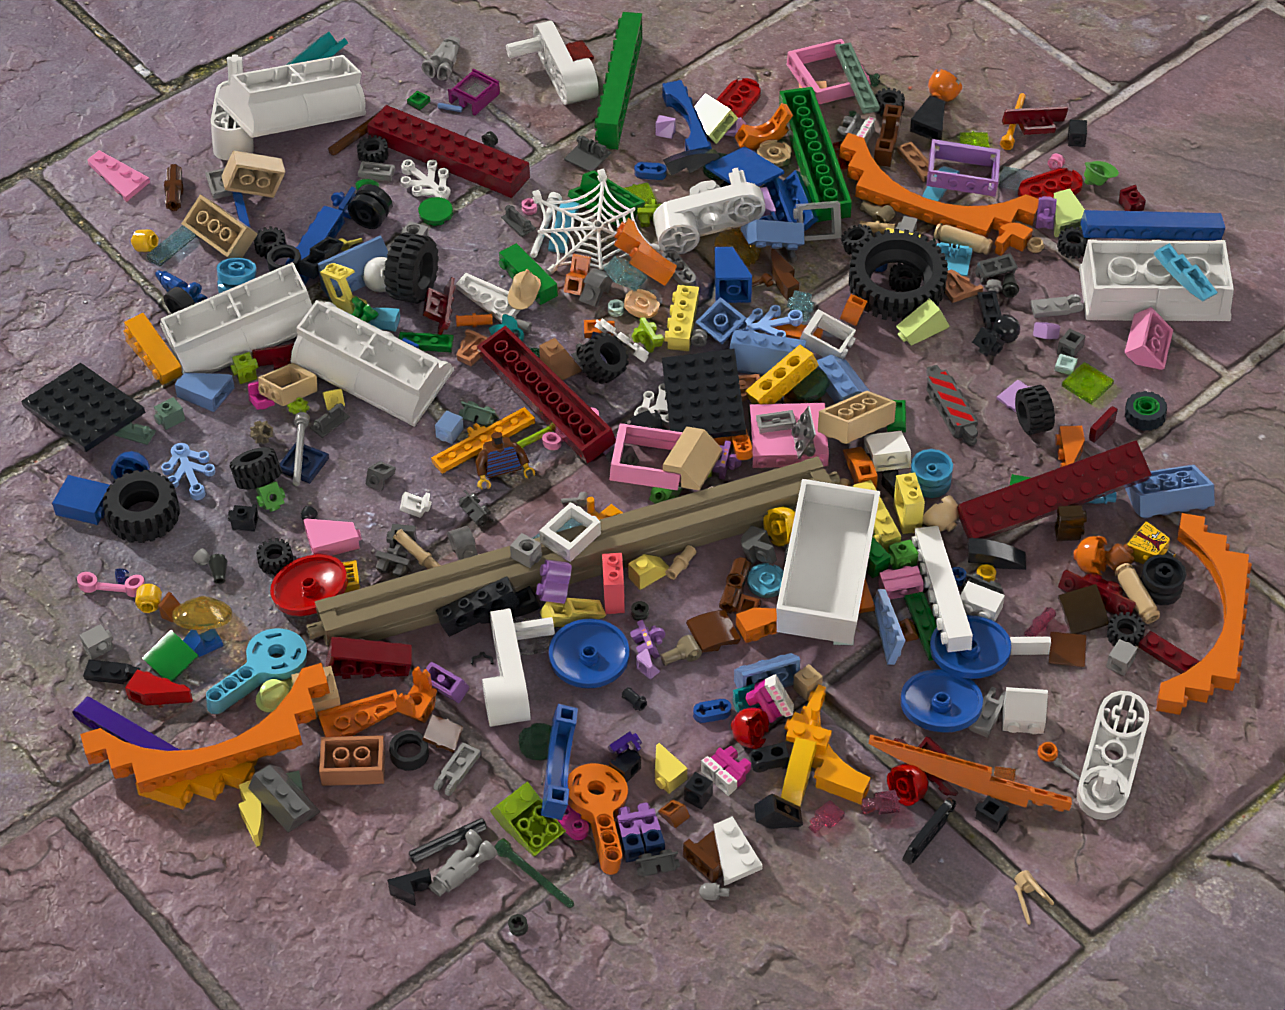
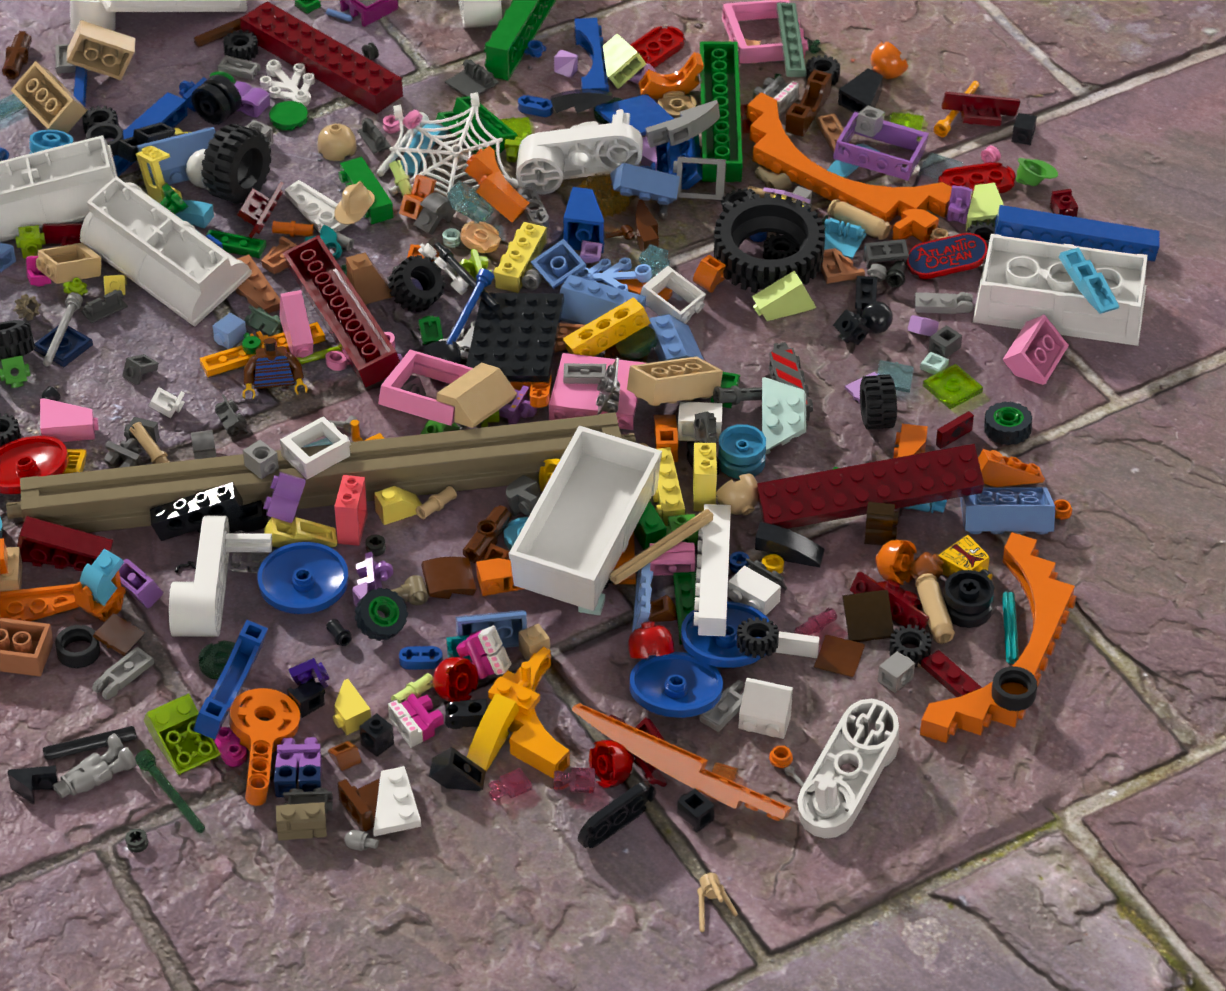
camera: 10 degrees right, 5 degrees down
none -> medium azure brick [80,549,124,606]
none -> medium lavender brick [234,82,270,117]
none -> nougat wing [235,255,280,314]
none -> green piece [242,333,262,354]
none -> dark tan brick [276,802,327,841]
none -> bright pink slope [280,290,313,358]
none -> tan cylinder [317,124,356,161]
none -> black wheel [354,588,408,641]
none -> yellowish green pin [389,160,412,196]
none -> yellowish green pin [391,673,434,703]
none -> bright pink tile [403,110,422,129]
none -> green bracket [418,315,443,345]
none -> black bar [433,242,500,311]
none -> blue piece [446,269,494,345]
none -> blue plate [524,40,546,57]
none -> lavender slope [580,240,603,264]
none -> tan axle [610,509,714,584]
none -> red cylinder [628,621,674,658]
none -> light grey slope [645,100,720,148]
none -> dark grey hinge [694,411,717,453]
none -> dark grey pin [713,385,762,405]
none -> black tyre [737,617,779,658]
none -> light aqua wing [762,377,806,455]
none -> lavender piece [763,187,811,204]
none -> light grey brick [855,106,885,138]
none -> clear light blue piece [877,360,914,393]
none -> tile [907,233,988,279]
none -> orange slope [978,449,1045,487]
none -> black tyre [992,666,1037,711]
none -> teal axle [1002,591,1019,664]
none -> orange plate [1054,499,1072,520]

